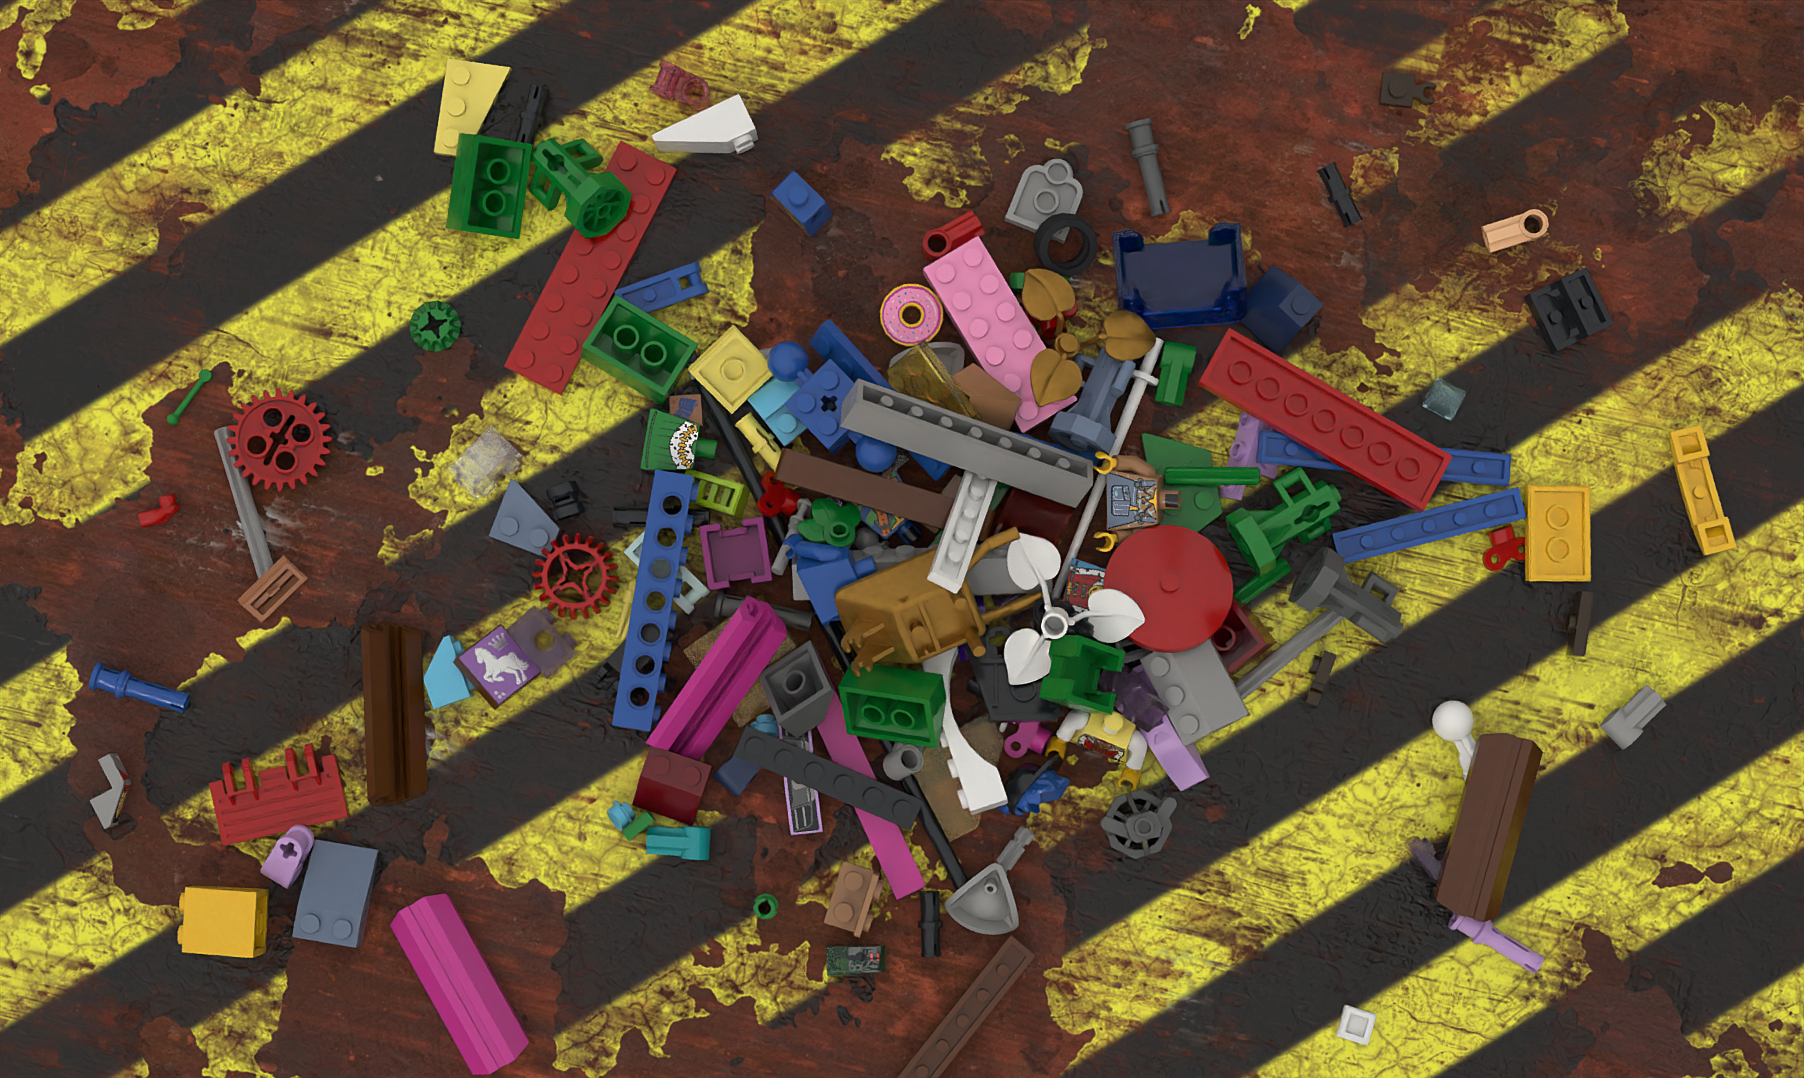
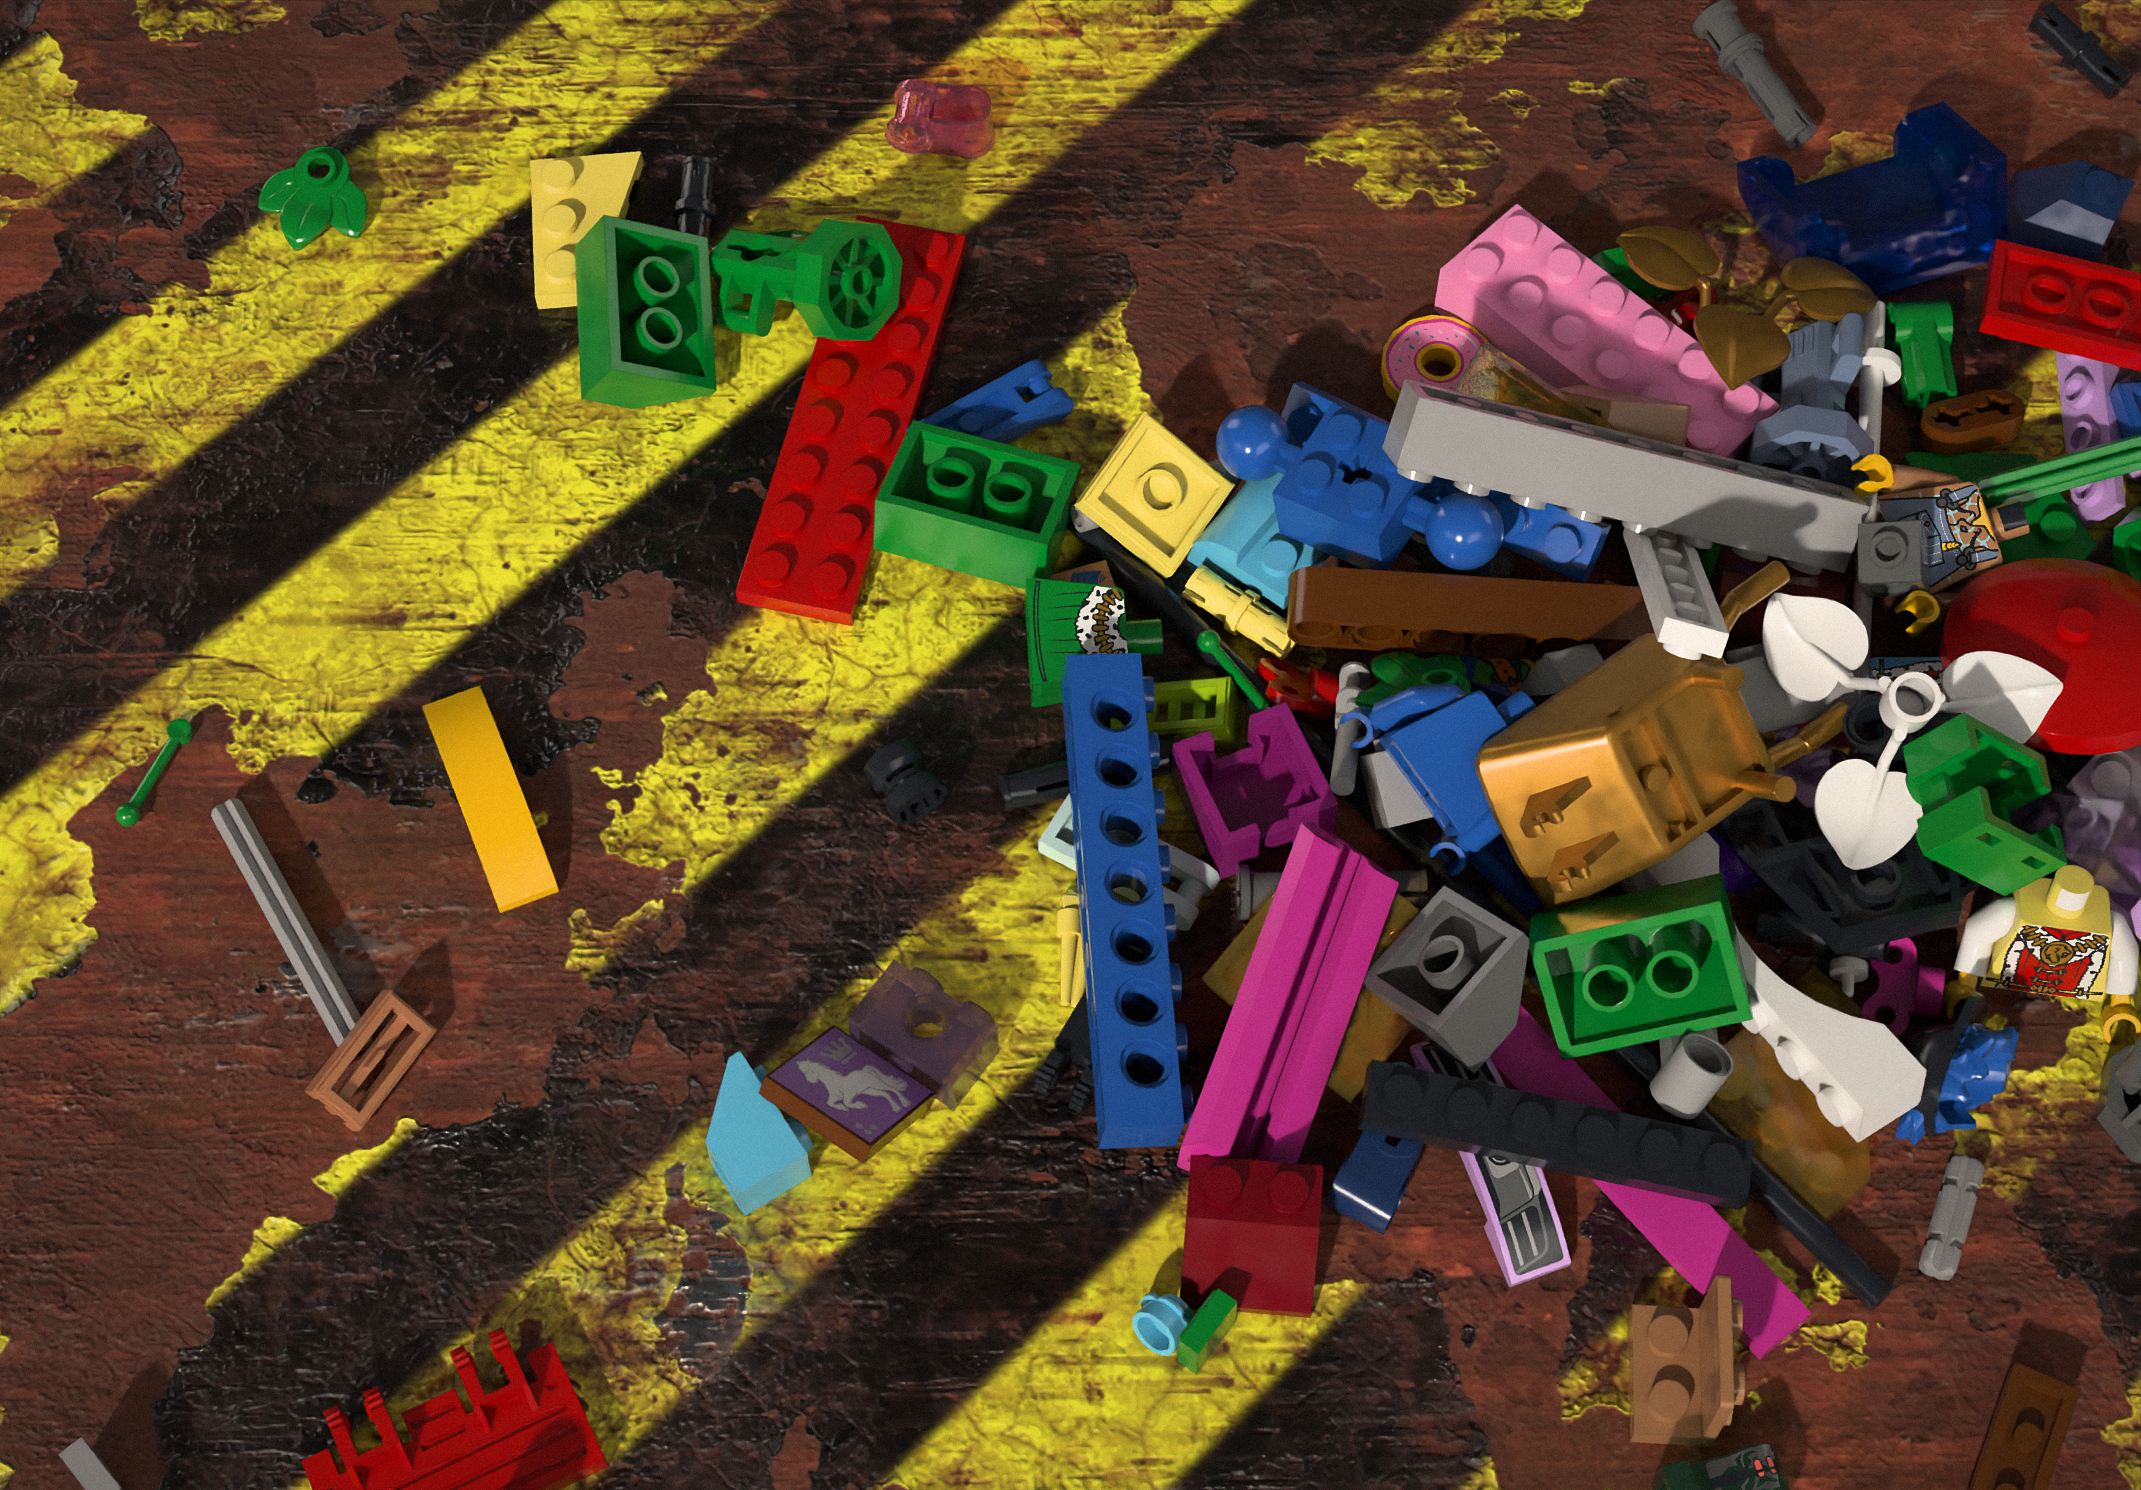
camera: 15 degrees left, 25 degrees down
blue pin [89,662,190,714] -> none
red arm [138,494,179,528] -> none
red gear [226,388,332,493] -> none
reddish brown piece [361,621,428,807] -> none
green gear [409,300,461,352] -> none
clear brick [446,425,522,499] -> none
sand blue wing [489,479,561,558] -> none
red gear [532,533,620,620] -> none
teal piece [646,826,711,860] -> none
white slope [652,94,758,154] -> none
green pin [753,893,779,919] -> none
blue torso [768,171,833,237] -> none
black pin [918,890,943,957] -> none
red piece [921,210,985,262] -> none
light grey hat [944,863,1019,935] -> none
light grey plate [1004,159,1083,244] -> none
black tyre [1033,213,1098,277] -> none
none -> green plate [258,146,368,251]
none -> yellow slope [422,686,559,913]
none -> green hinge [1197,629,1273,712]
none -> light grey slope [1519,643,1604,696]
none -> dark grey brick [1858,520,1930,598]
none -> reddish brown beam [1917,389,2025,456]

